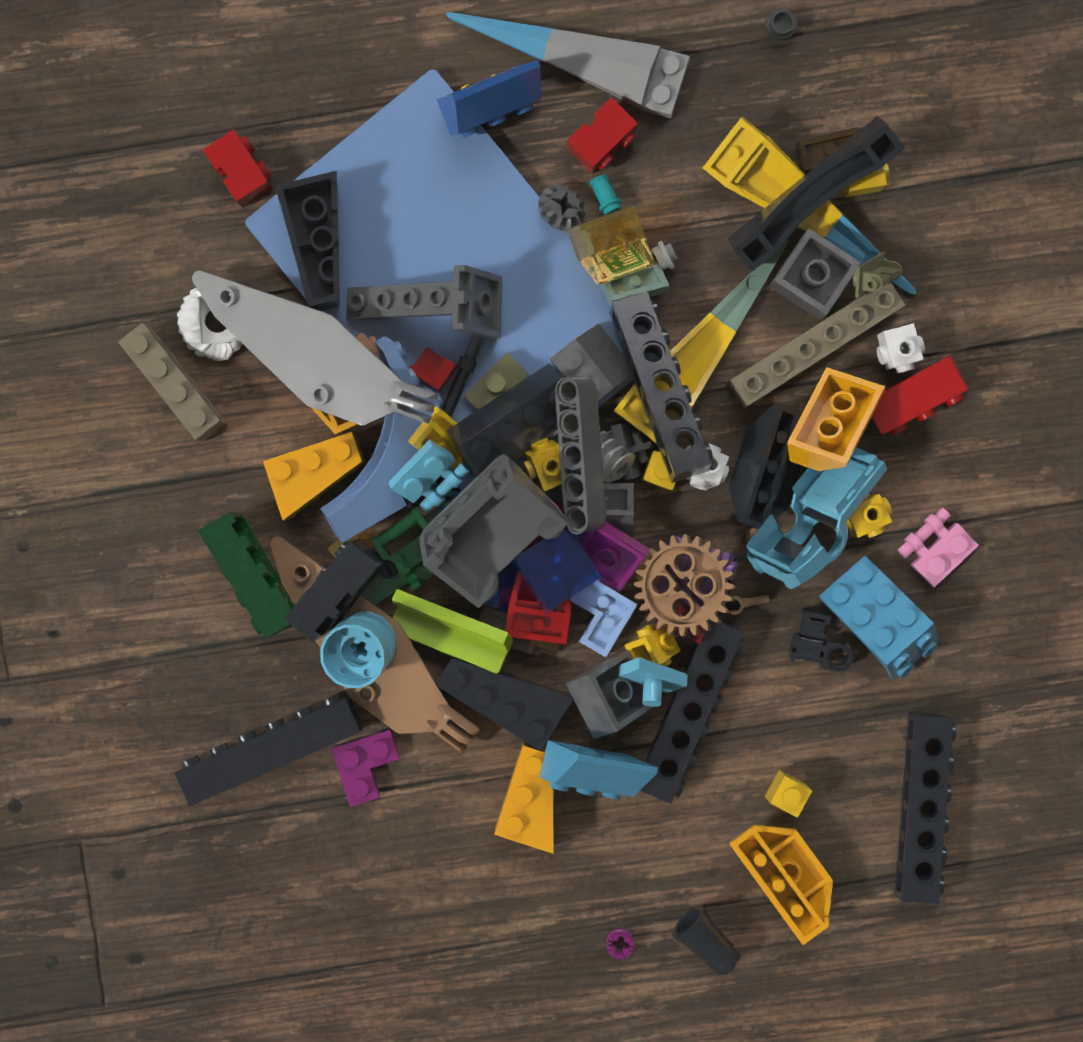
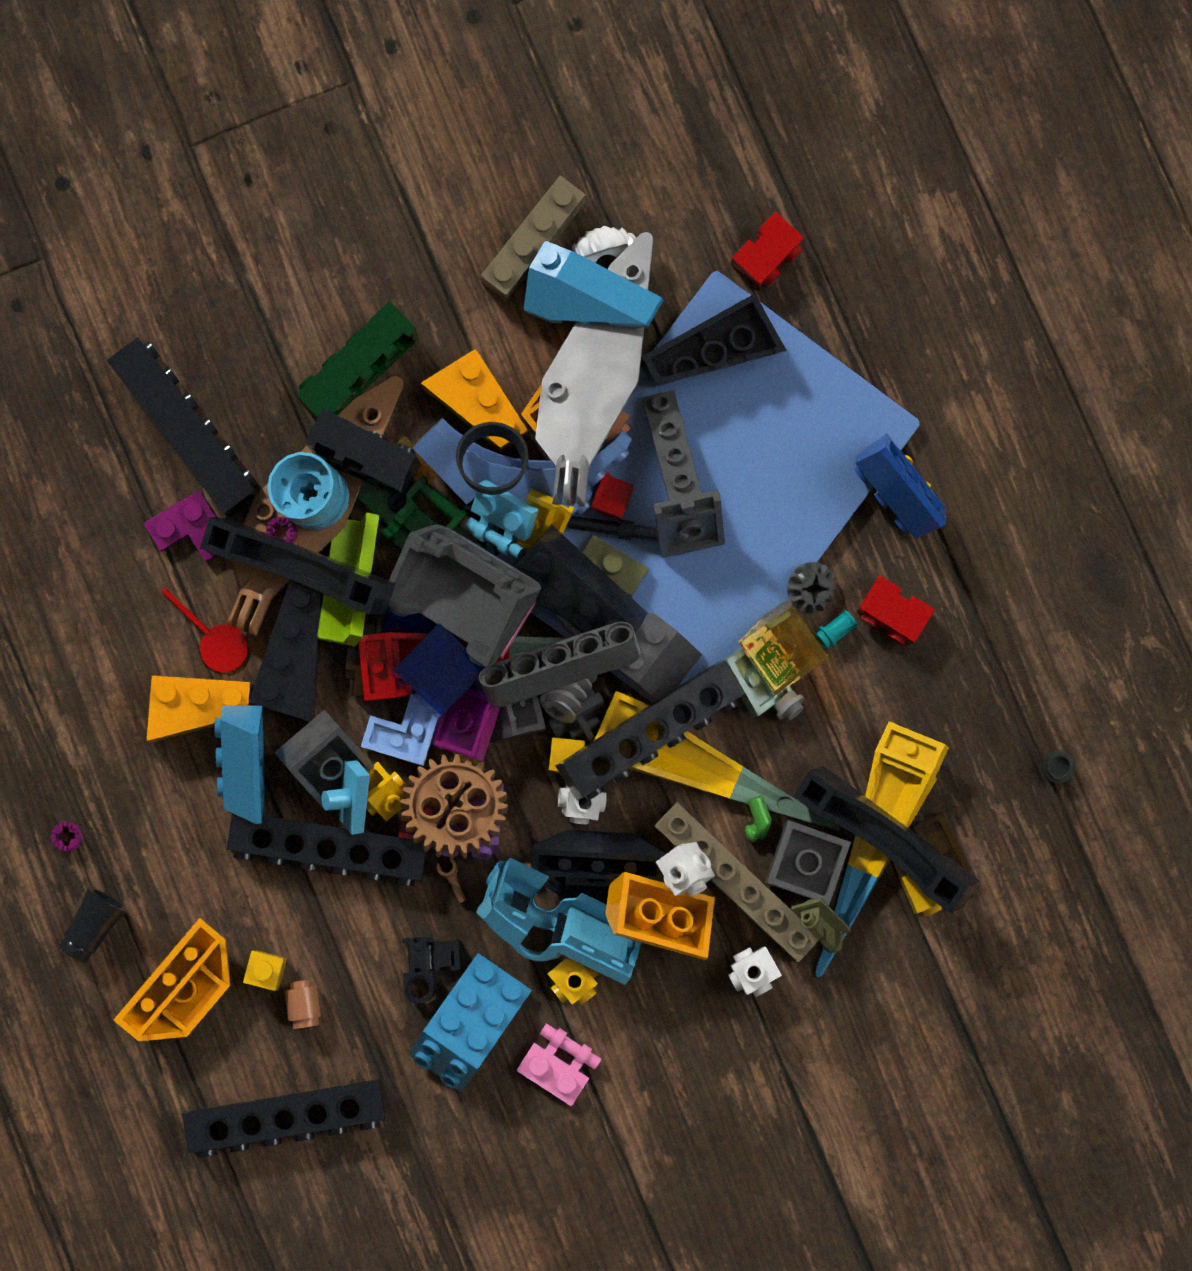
camera: 70 degrees right, 5 degrees down
light grey plate [446,12,690,118] -> none
yellow brick [523,439,562,492] -> none
red wedge [872,354,968,436] -> none
none -> red piece [162,588,249,673]
none -> black arch [200,517,396,614]
none -> magenta bush [266,516,297,543]
none -> nougat brick [284,979,321,1029]
none -> black tyre [456,422,529,495]
none -> dark azure wedge [523,241,664,328]
none -> white brick [656,842,715,897]
none -> bright green arm [744,795,771,842]

